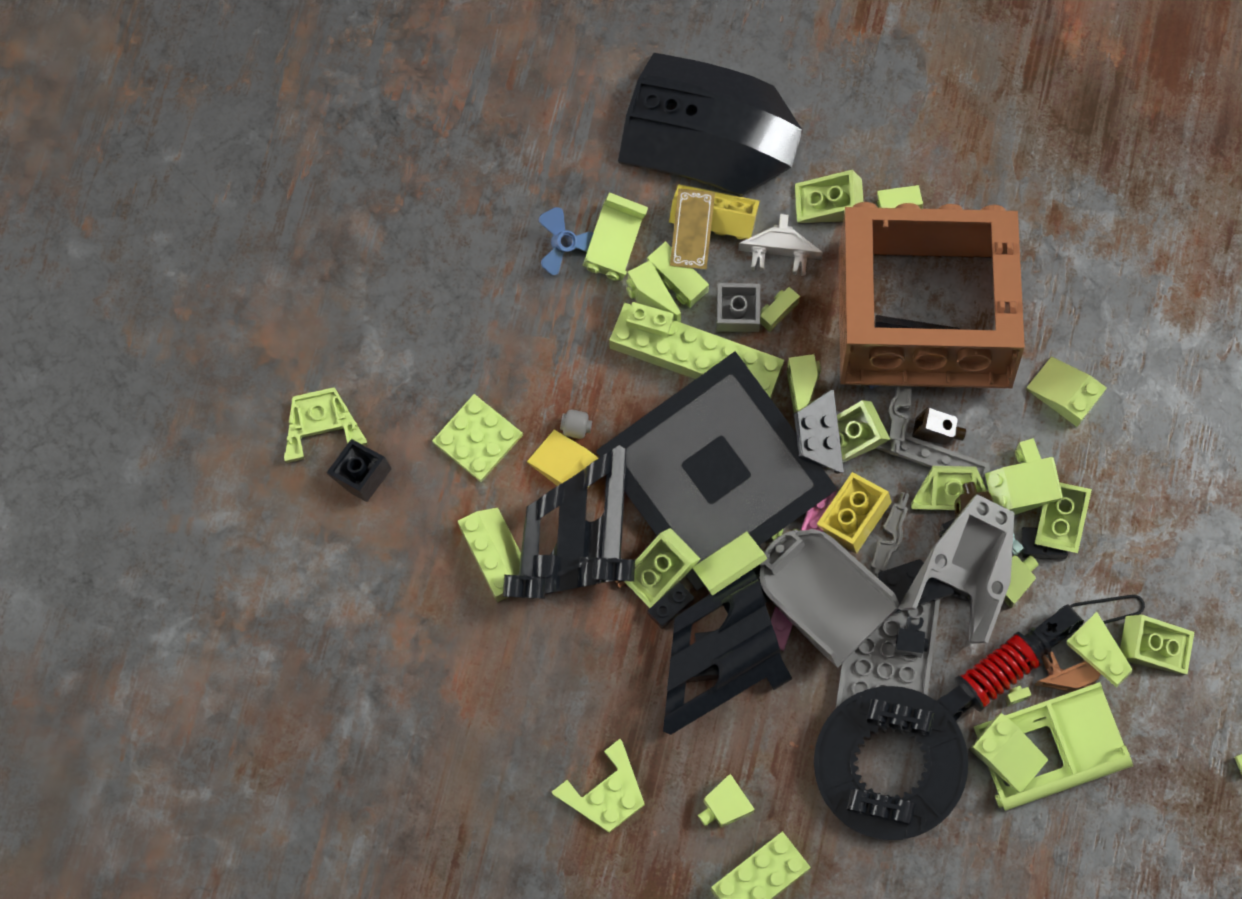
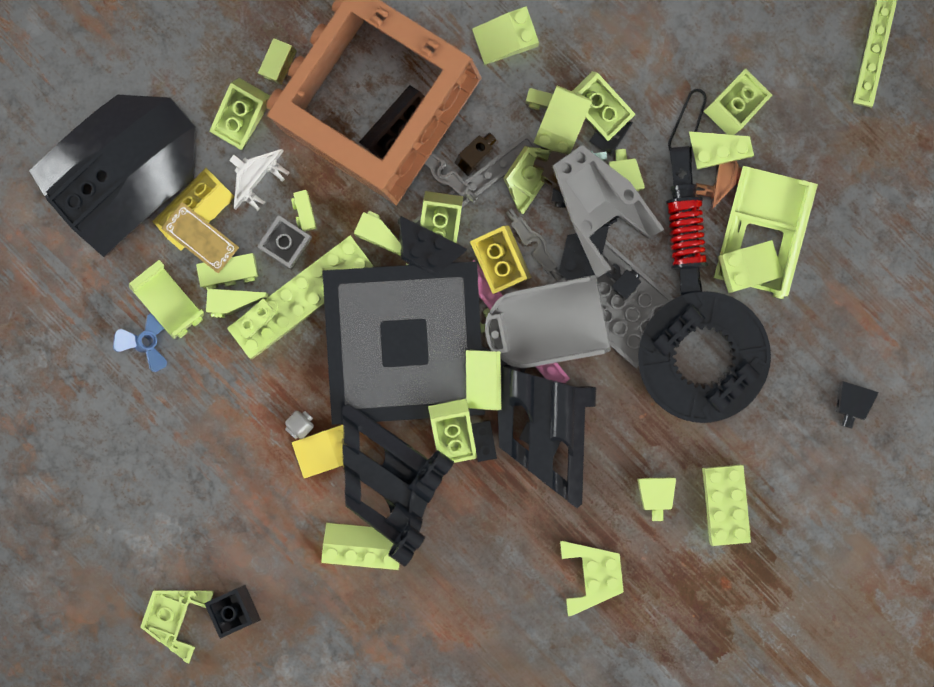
camera: 55 degrees left, 15 degrees up
yellowish green plate [432,394,523,482] -> none
yellowish green plate [1005,686,1031,706] -> none

